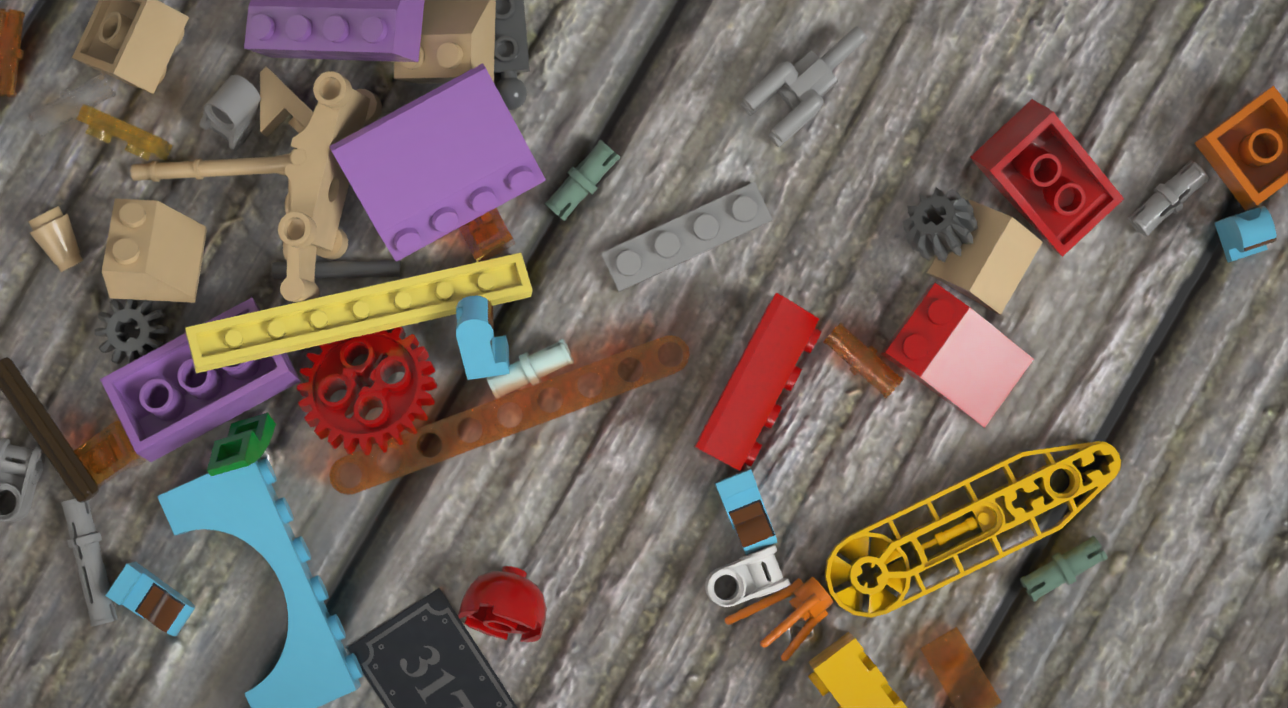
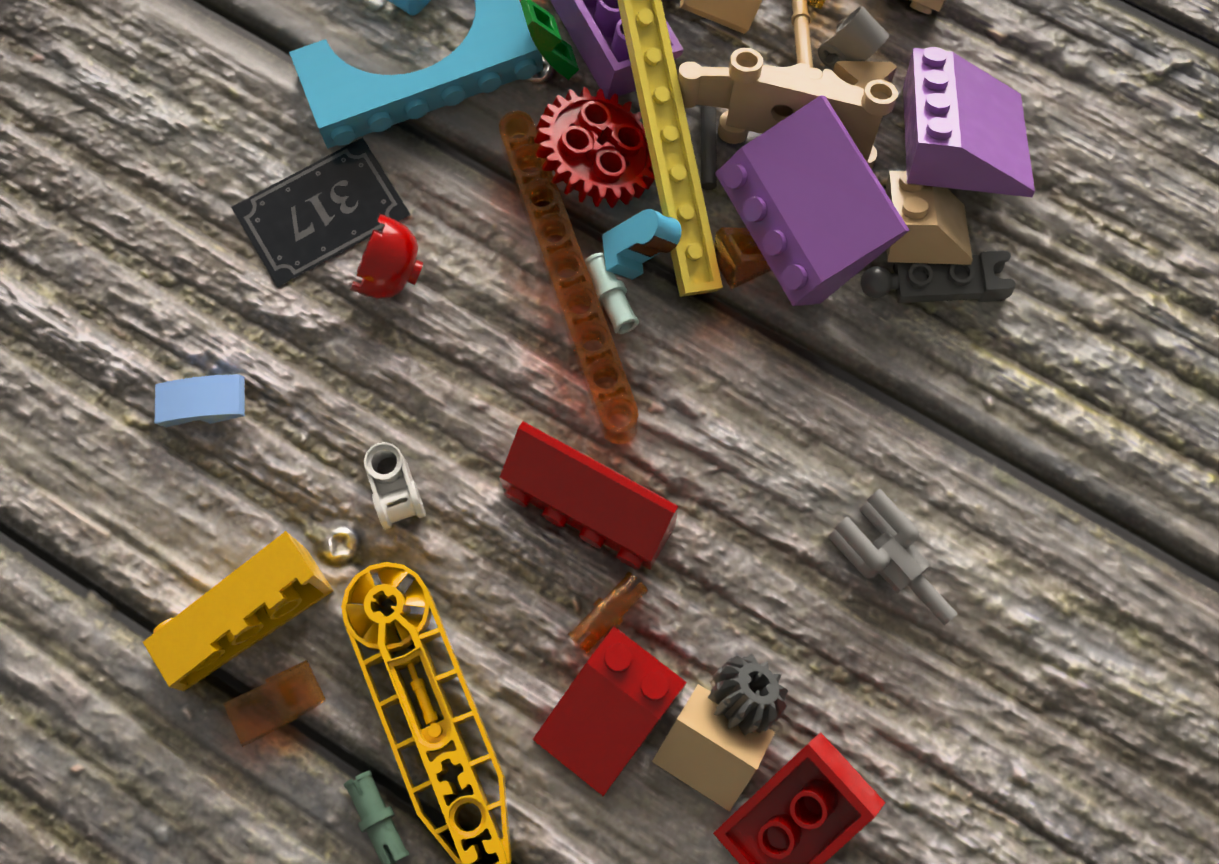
camera: 90 degrees right, 15 degrees down
sand green pin [545,140,621,221] -> none
light grey plate [601,182,773,292] -> none
leg [715,469,778,555] -> none
orange plant [725,576,834,661] -> none

